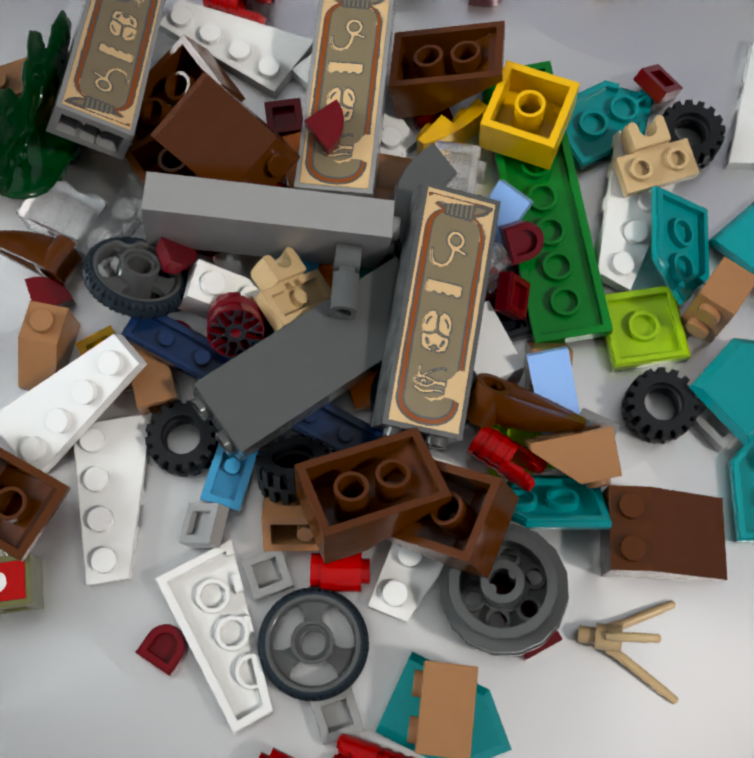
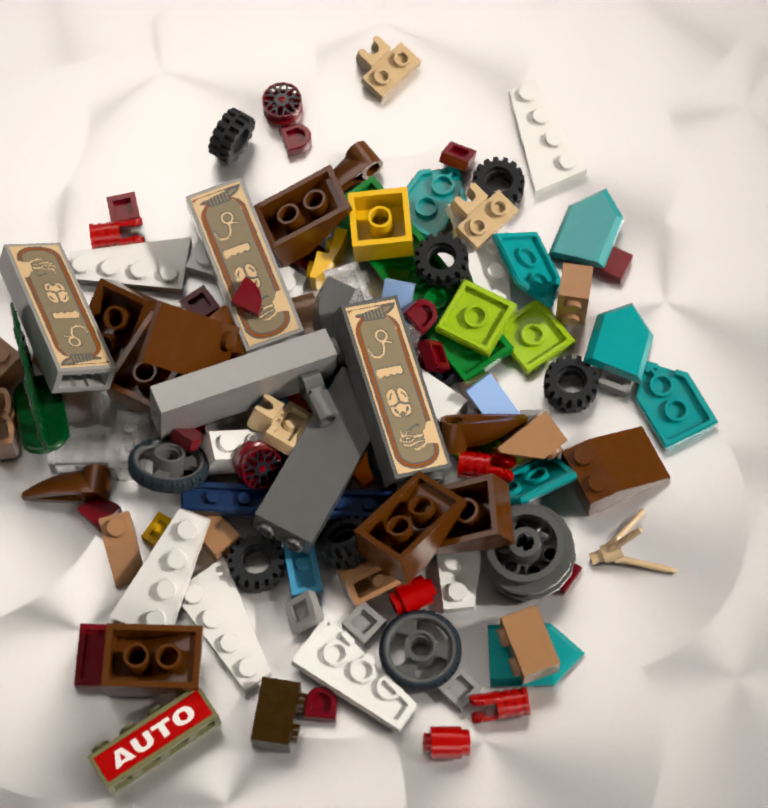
camera: 25 degrees left, 5 degrees down
none -> dark brown brick [250,676,307,753]
none -> reddish brown piece [333,141,383,194]
none -> black tyre [415,232,469,290]
none -> lime tile [435,279,517,358]

